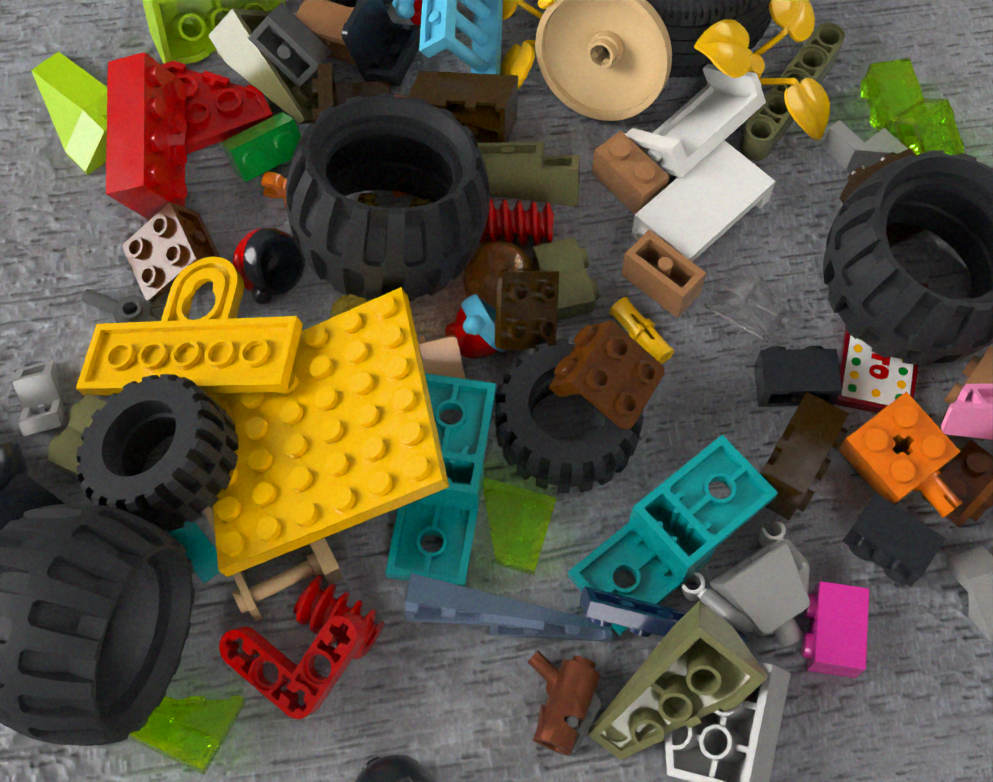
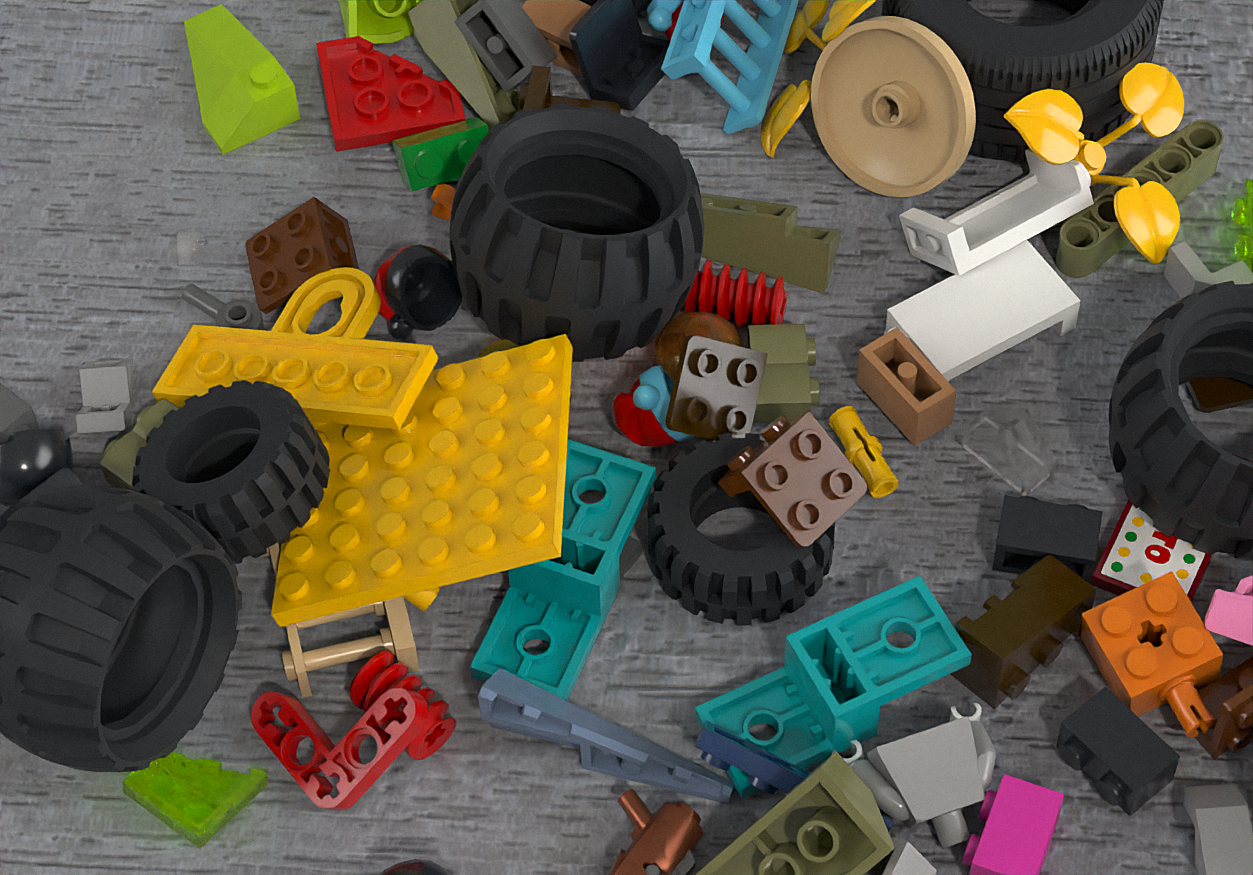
camera: 15 degrees right, 10 degrees down
red brick [106,52,187,220] -> none
teal sticker [167,520,220,584] -> none
dark brown wedge [408,71,518,143] -> none
light nougat panel [417,335,465,379] -> none
clear neon green wing [483,477,557,575] -> none
medium nougat brick [592,131,669,214] -> none

